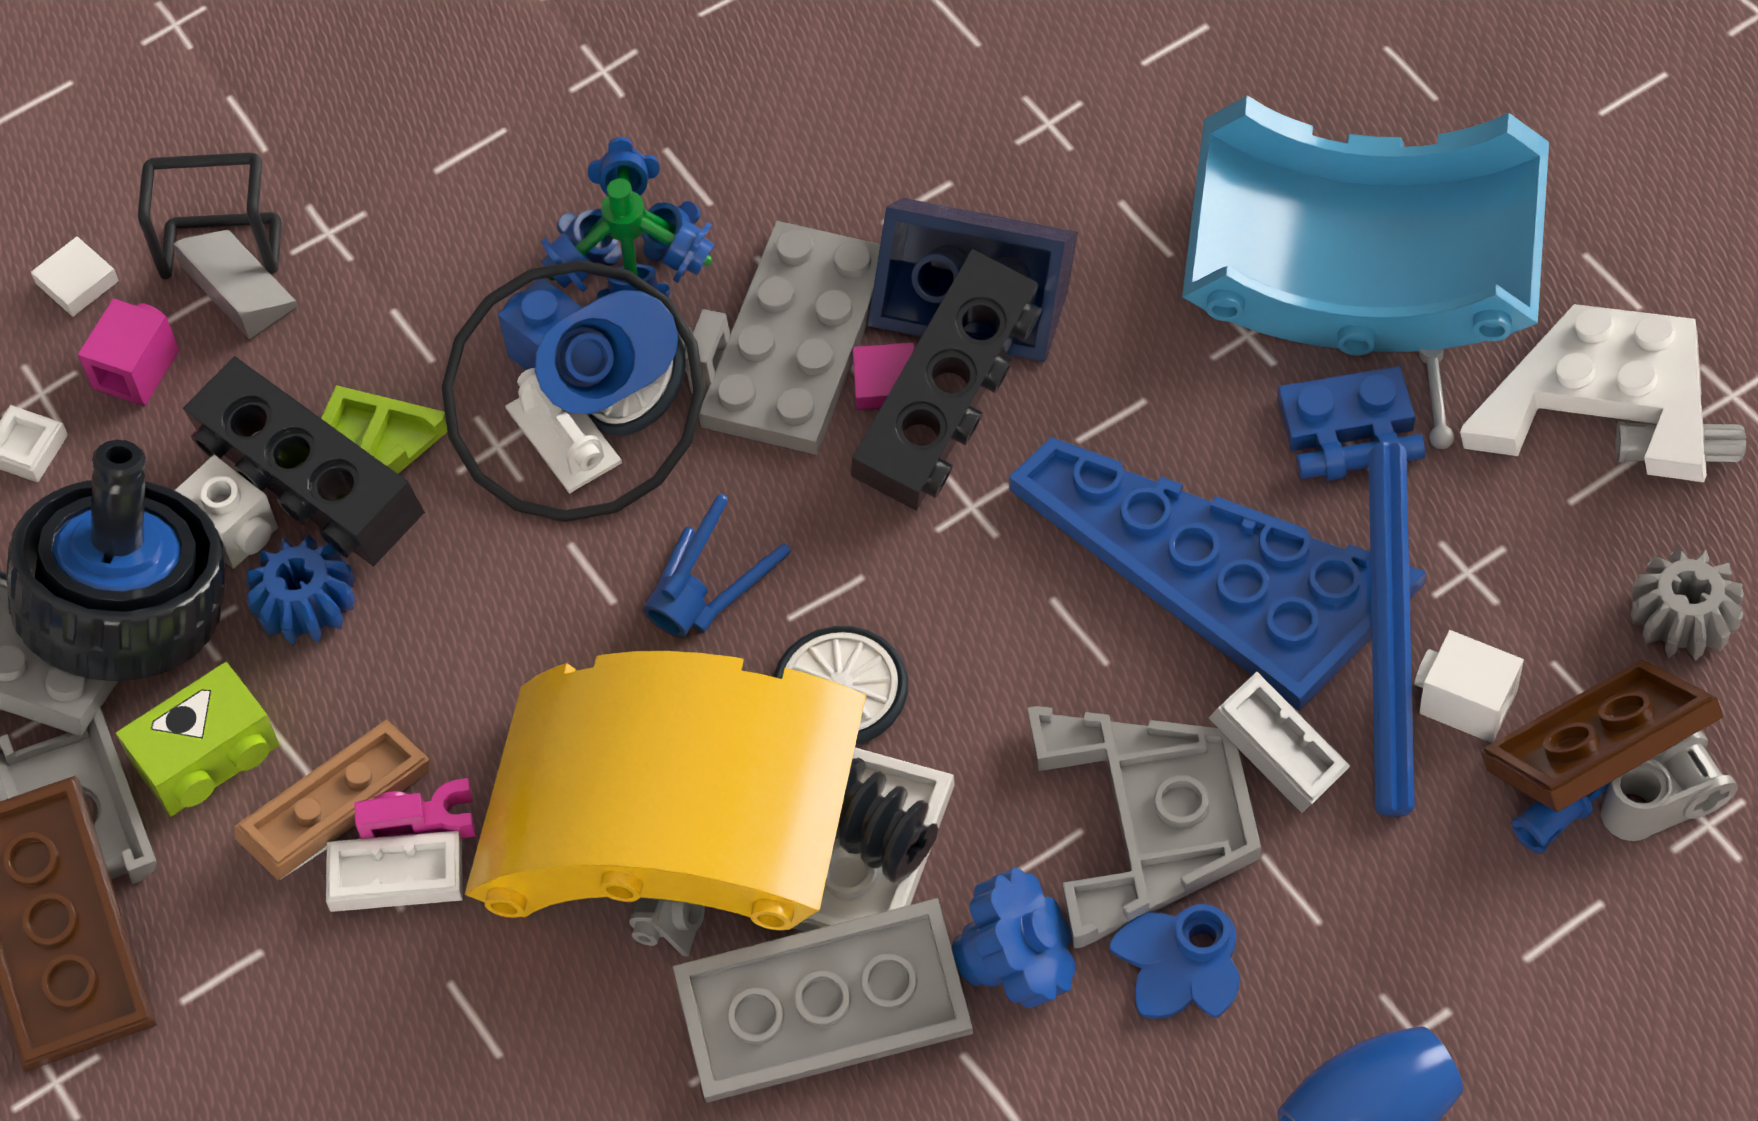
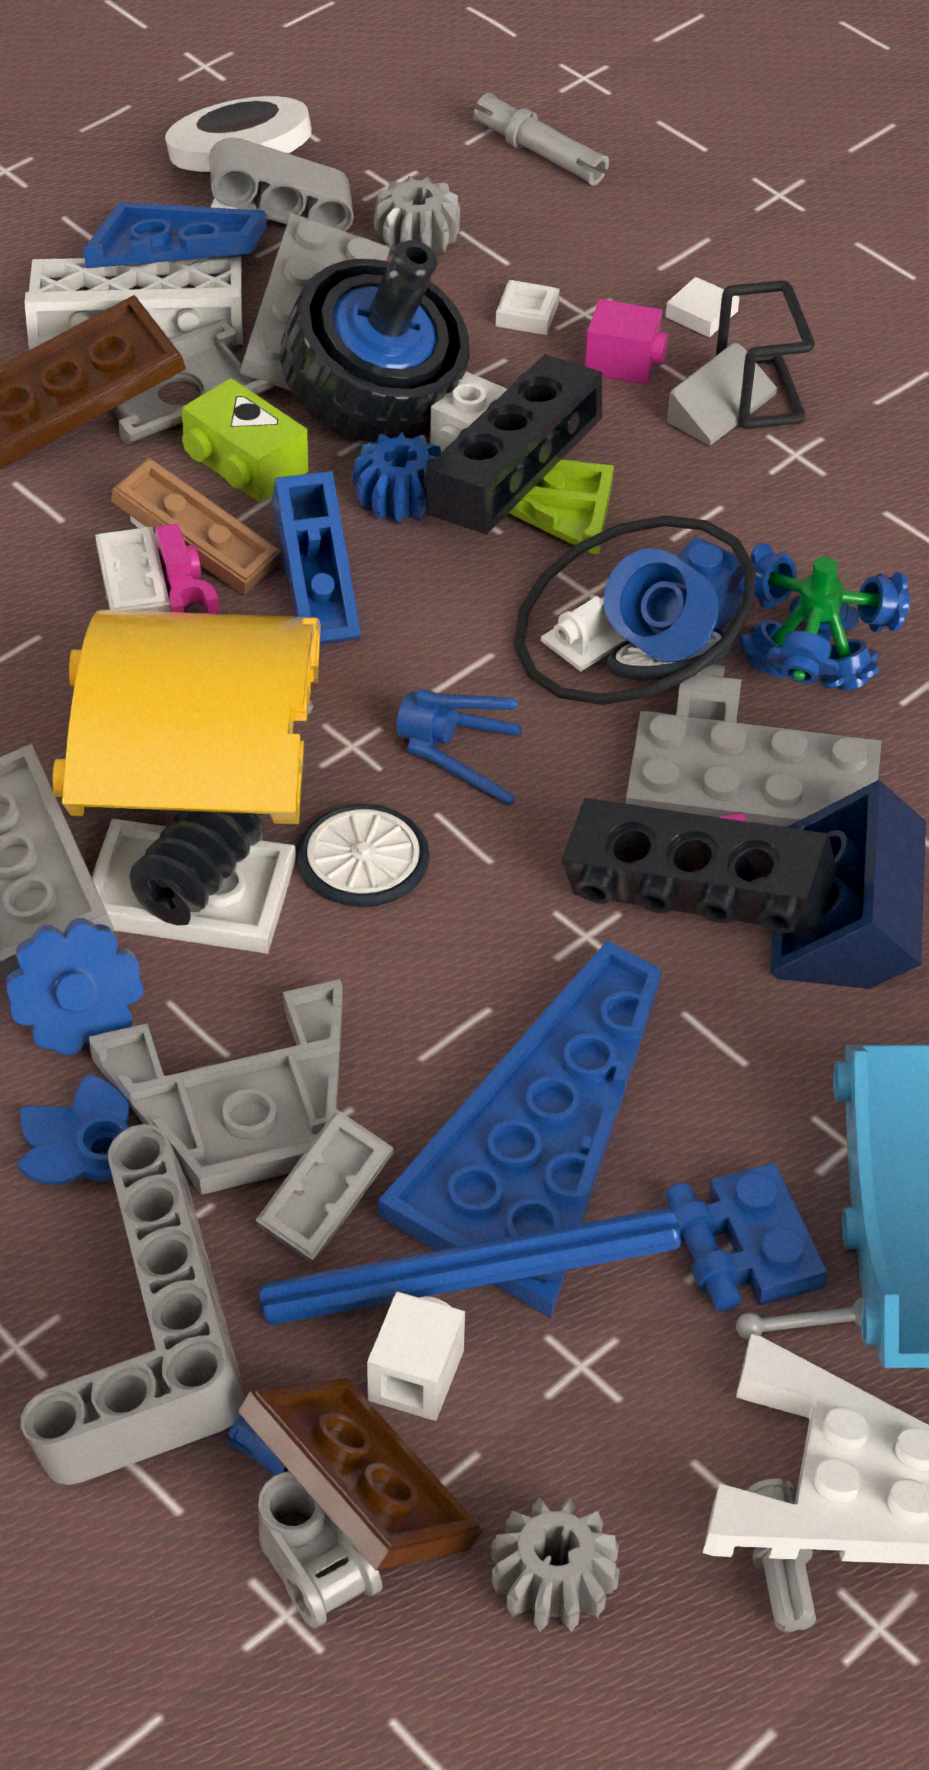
camera: 75 degrees right, 10 degrees down
none -> light grey beam [20,1124,246,1485]
none -> blue slope [272,471,361,645]

